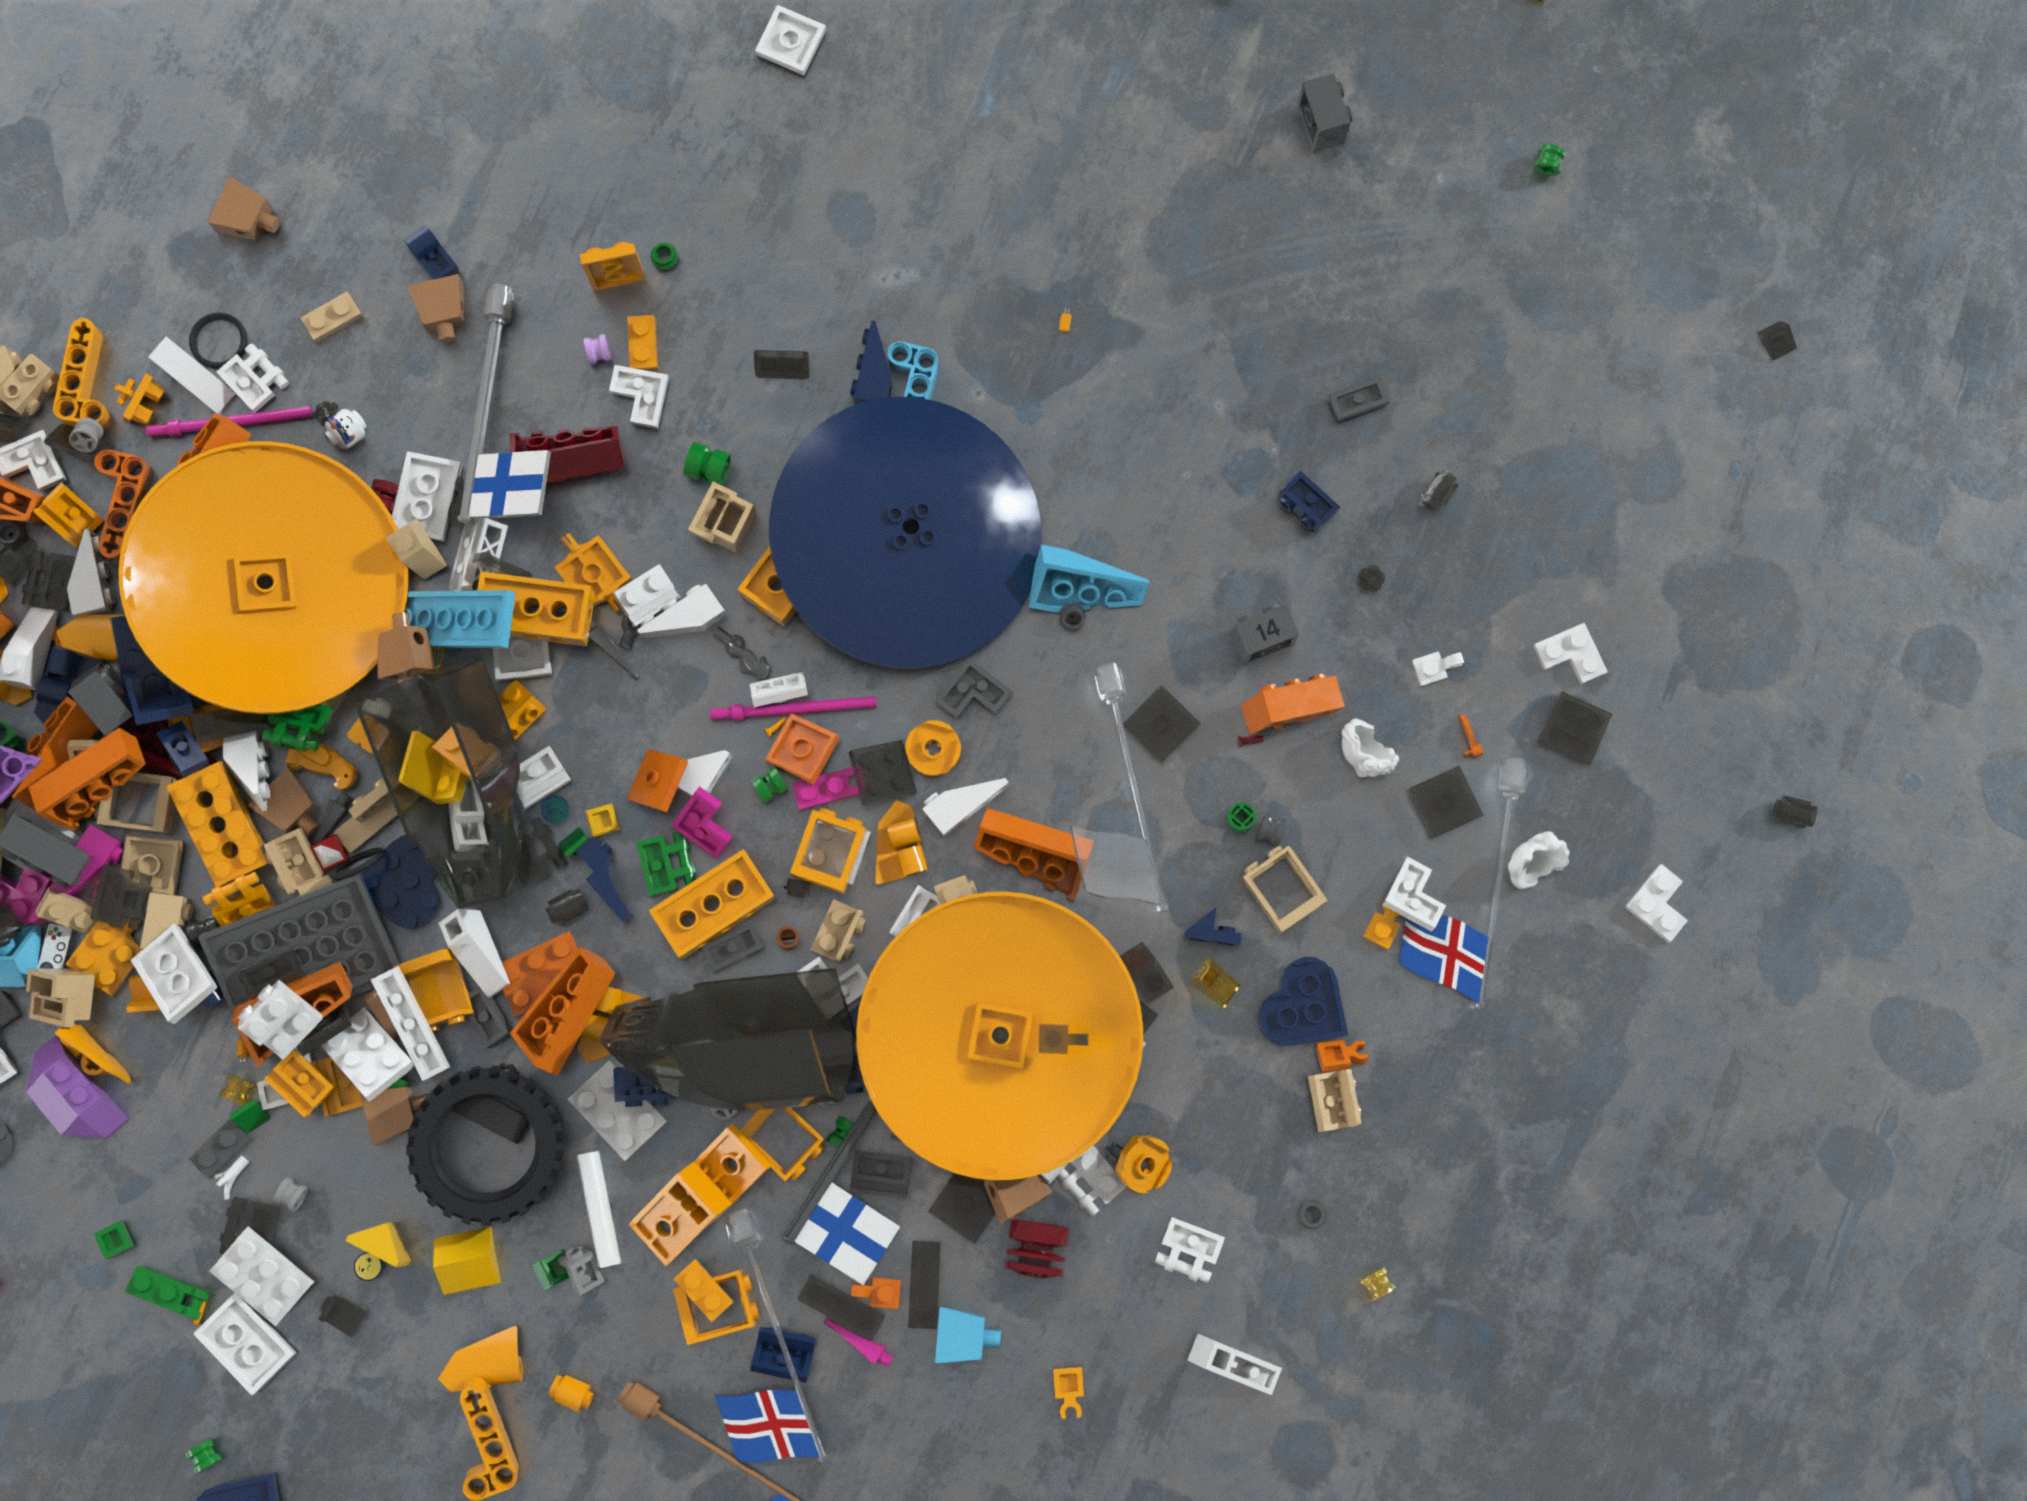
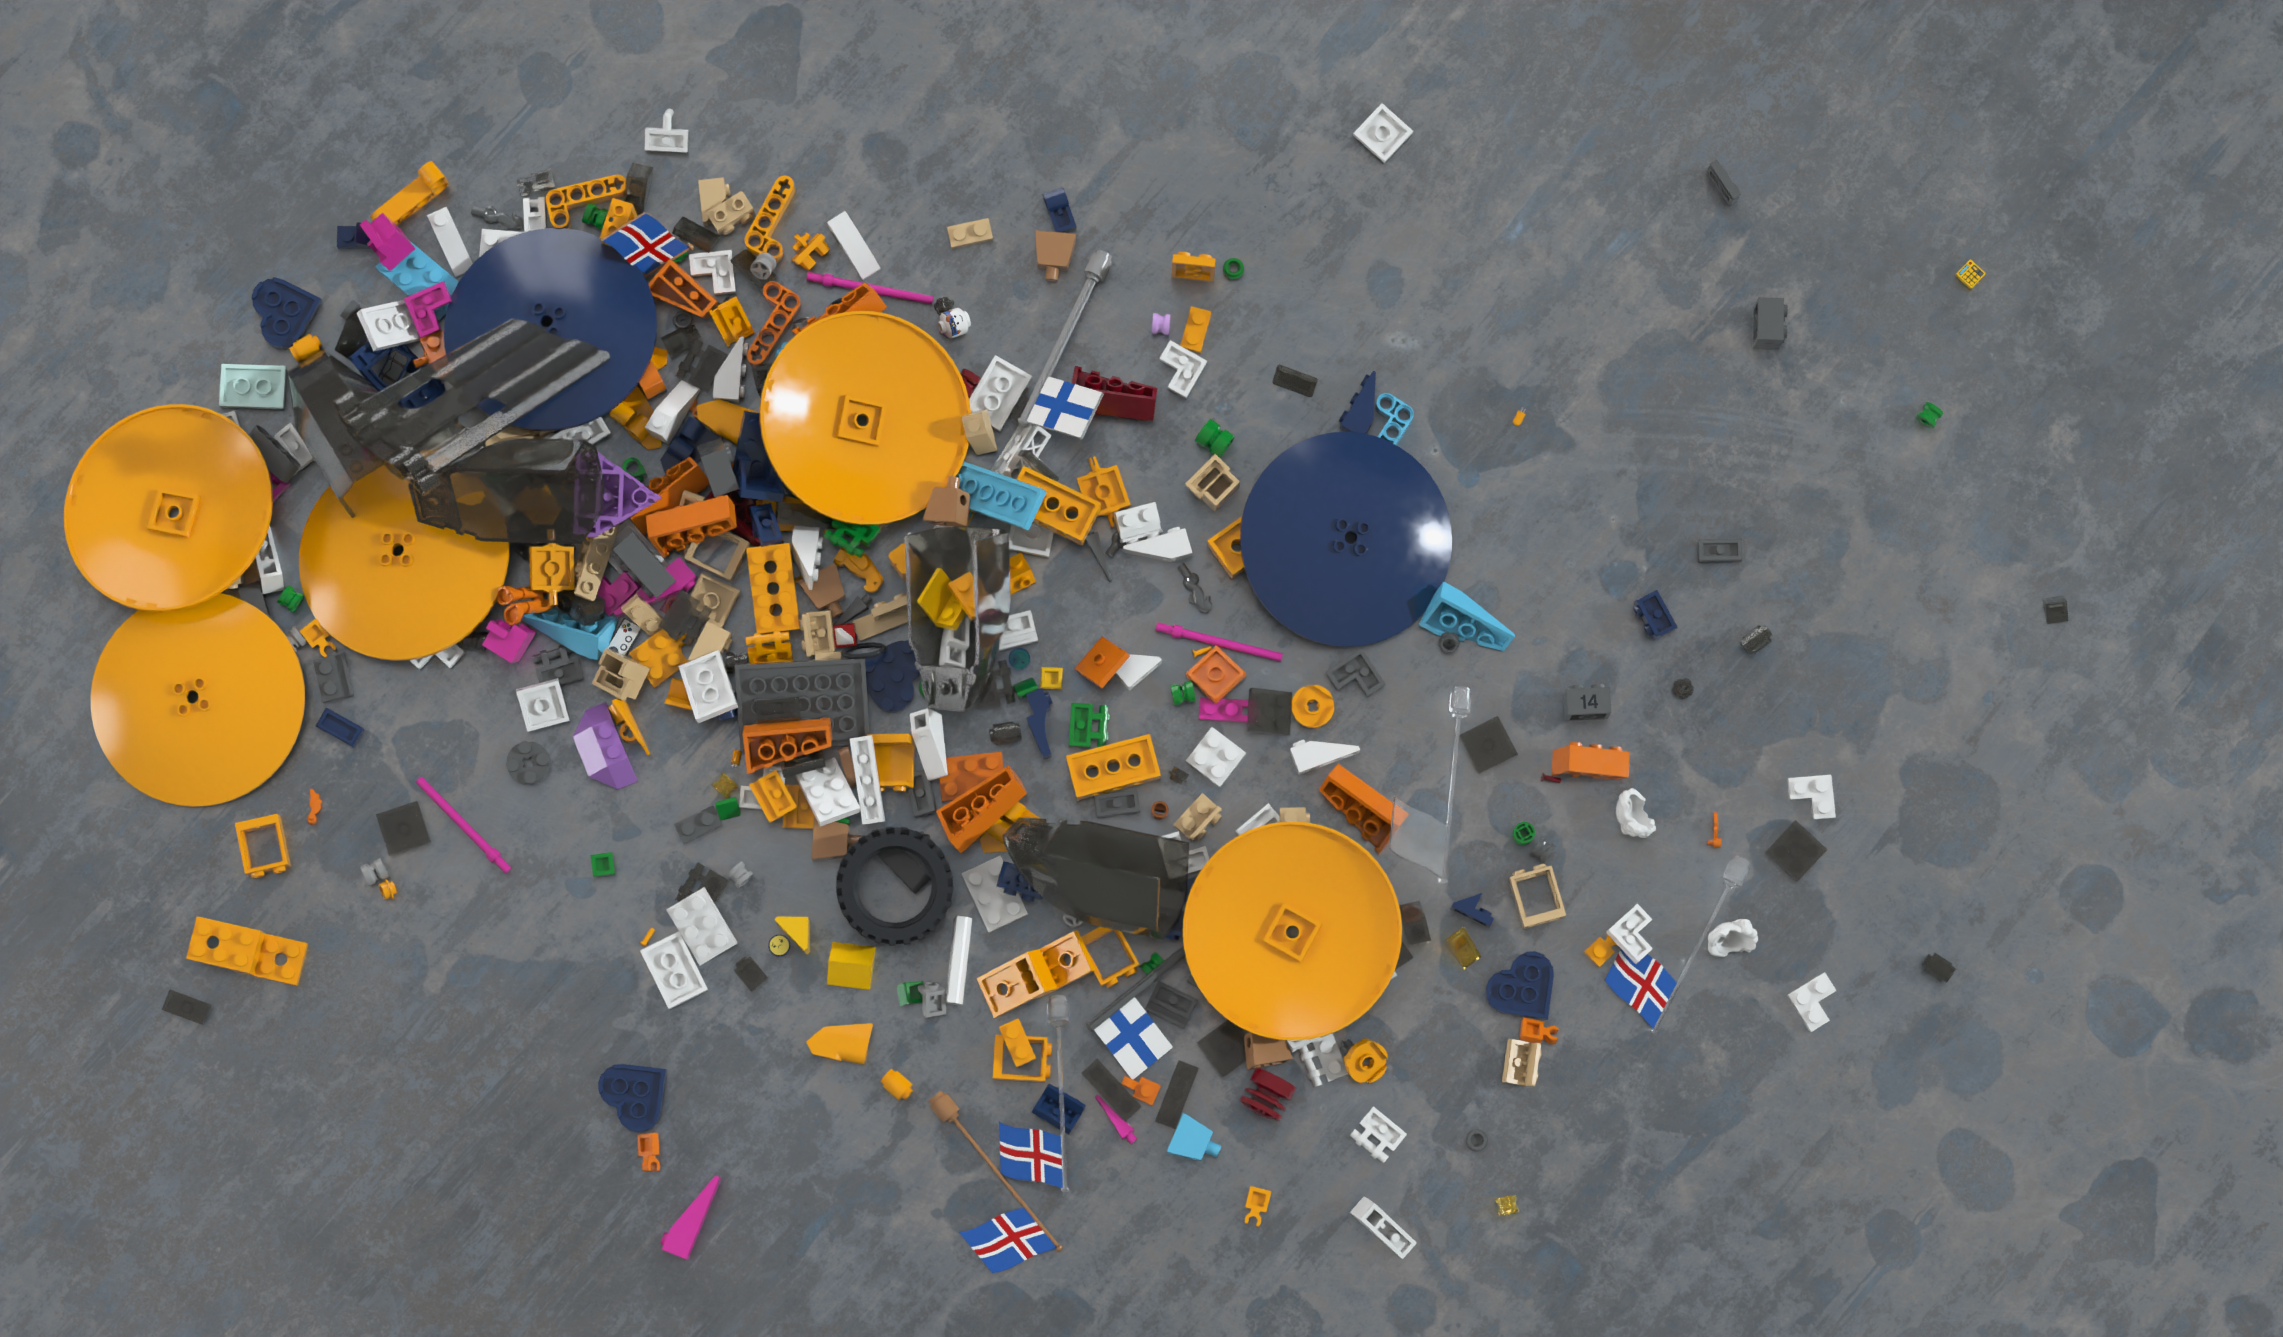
camera: 20 degrees right, 0 degrees up
green plate [125,1265,210,1321] -> none
green wheel [185,1439,222,1474] -> none
black tyre [189,313,246,368] -> none
medium nougat torso [207,176,280,240] -> none
white bar [214,1155,249,1200] -> none
white plate [217,343,289,413] -> none
white plate [238,980,323,1059] -> none
light orange beam [460,1377,519,1501] -> none
dark pink plate [671,786,732,858] -> none
white plate [749,672,808,707] -> none
light orange window [790,808,867,894] -> none
light orange panel [875,800,928,885] -> none
clear smoke plate [1039,1024,1089,1054] -> none
clear smoke plate [1408,765,1484,839] -> none
white plate [1412,651,1464,687] -> none

